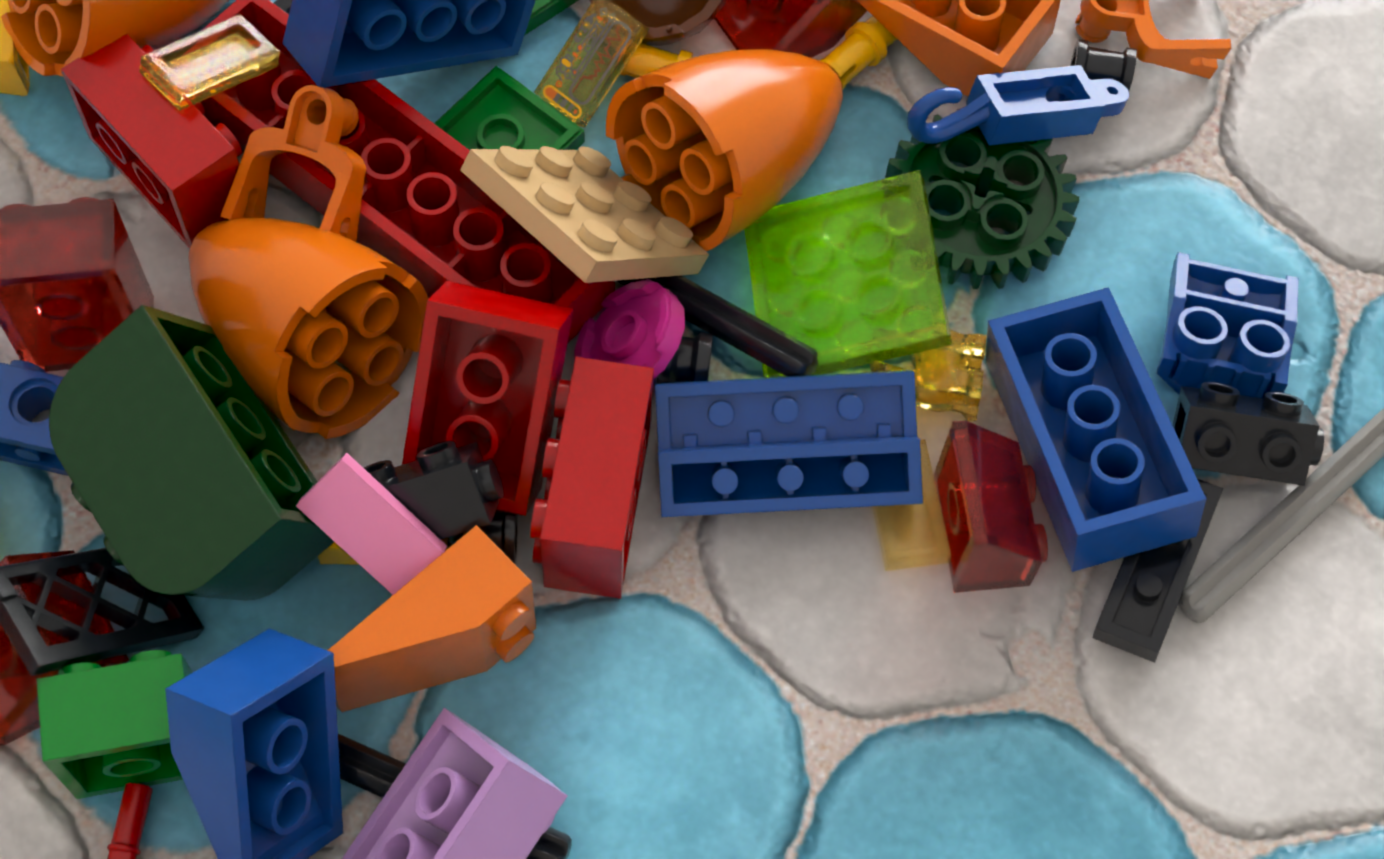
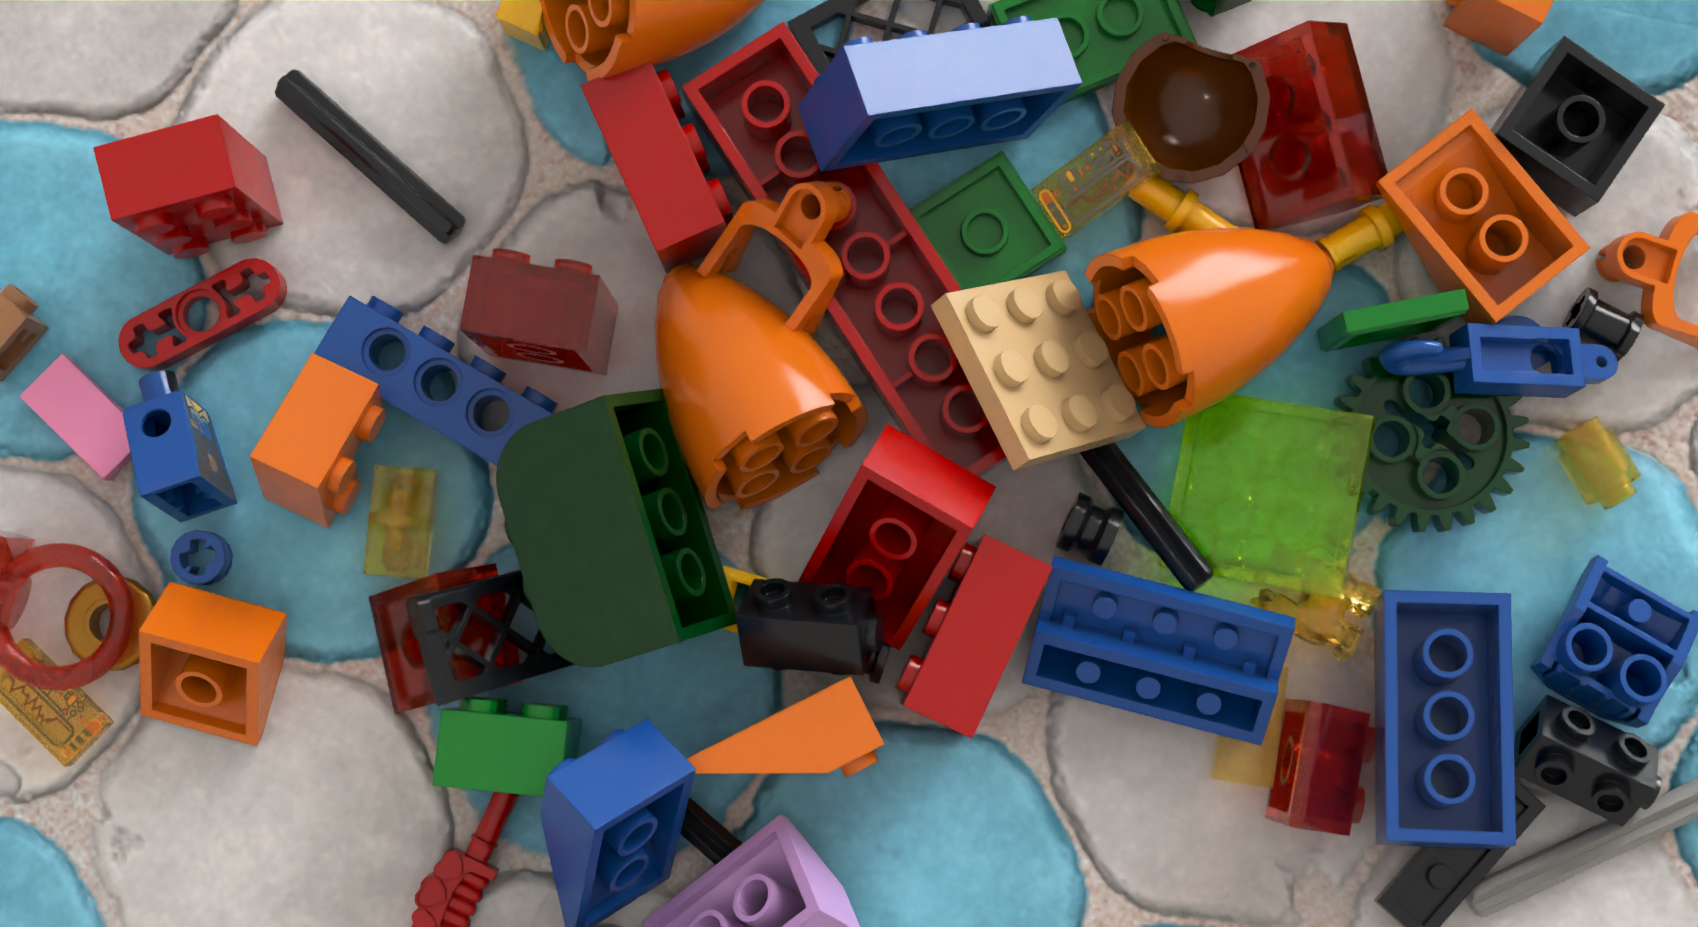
camera: 20 degrees right, 20 degrees up
clear yellow tile [139,14,280,111] -> none
bright pink tile [296,453,447,595] -> none
dark pink tile [574,279,685,380] -> none
none -> green tile [1317,288,1469,352]
none -> clear yellow brick [1554,416,1641,510]

